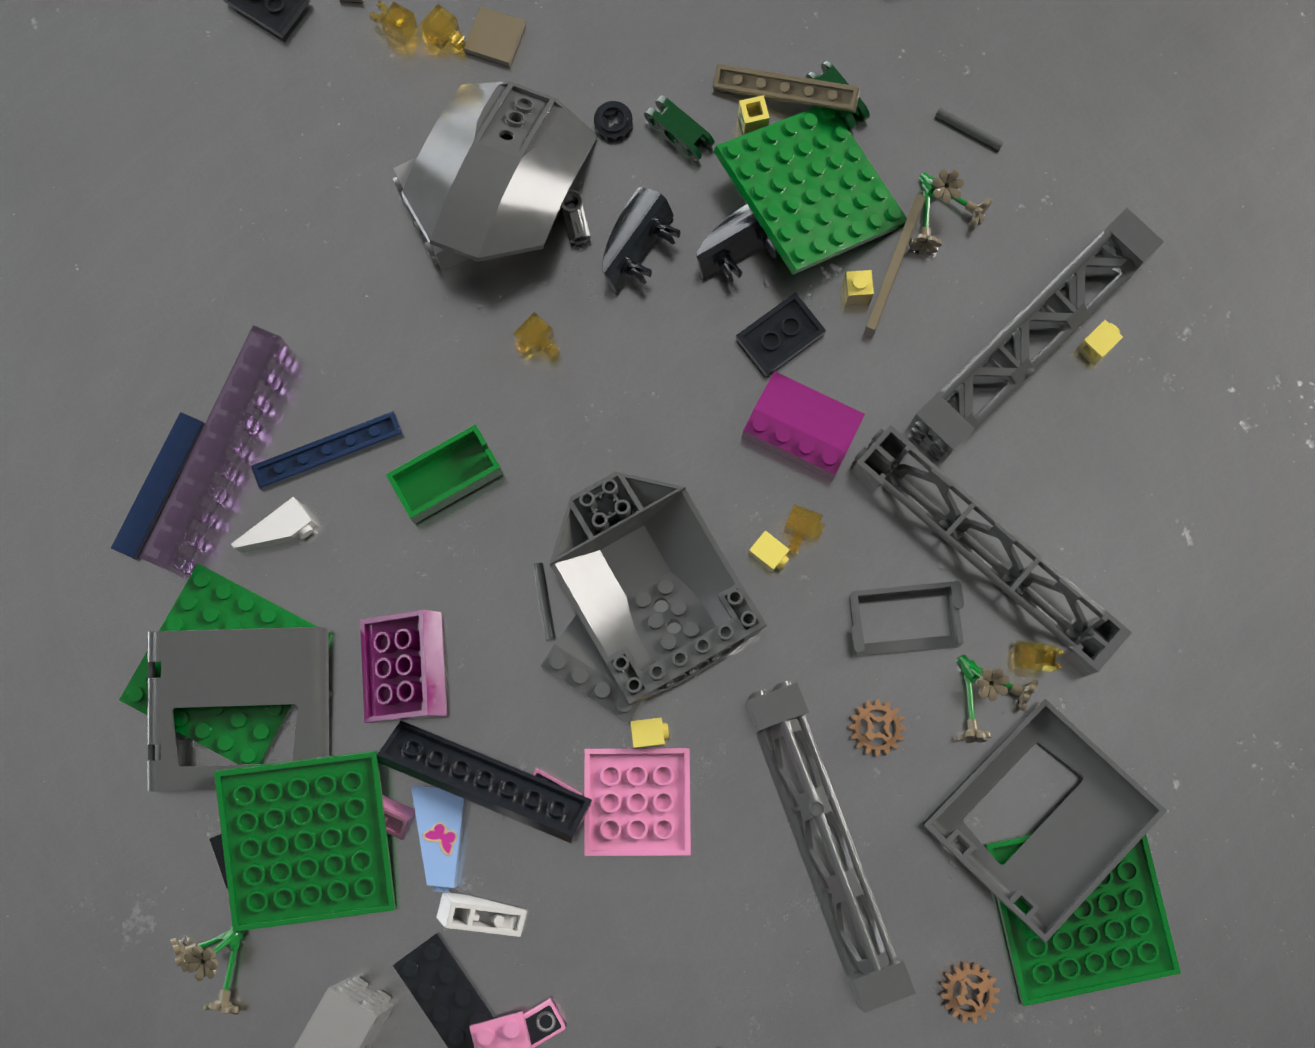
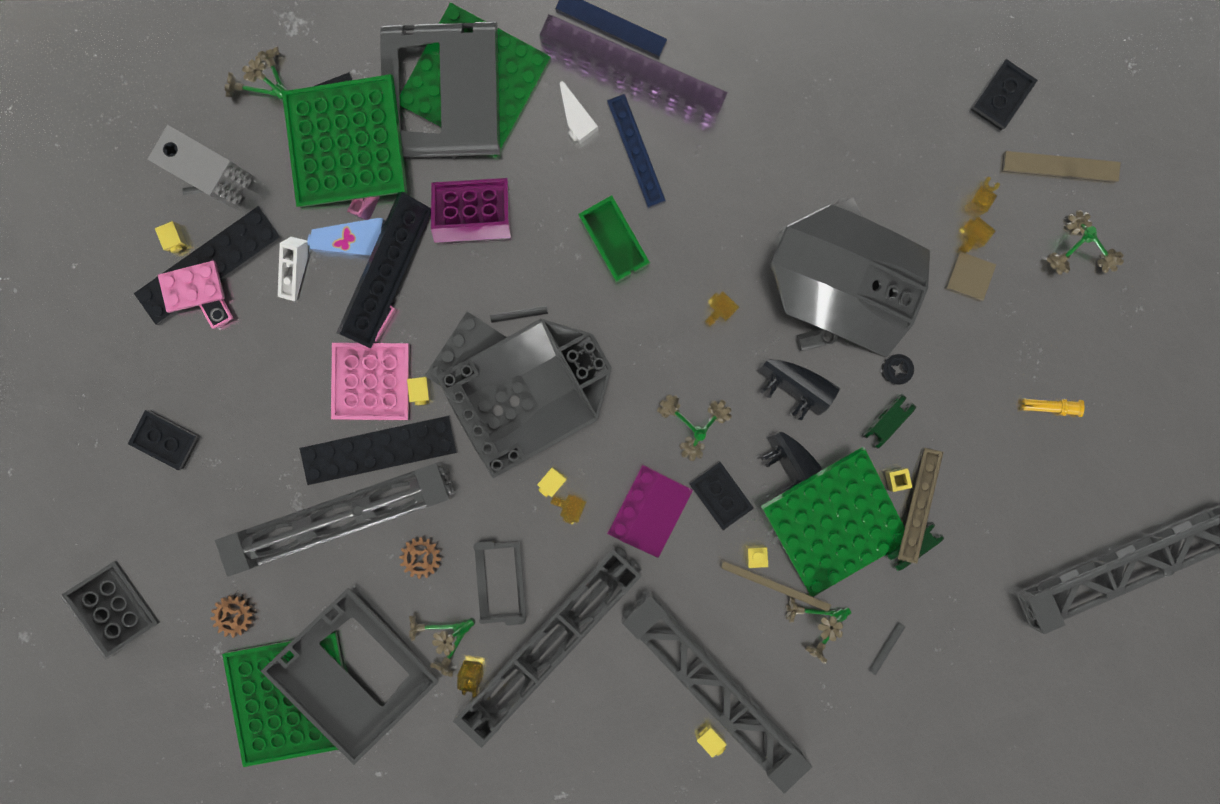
camera: 90 degrees right, 10 degrees up
none -> black plate [299,415,458,485]
none -> dark tan plant [657,395,732,461]

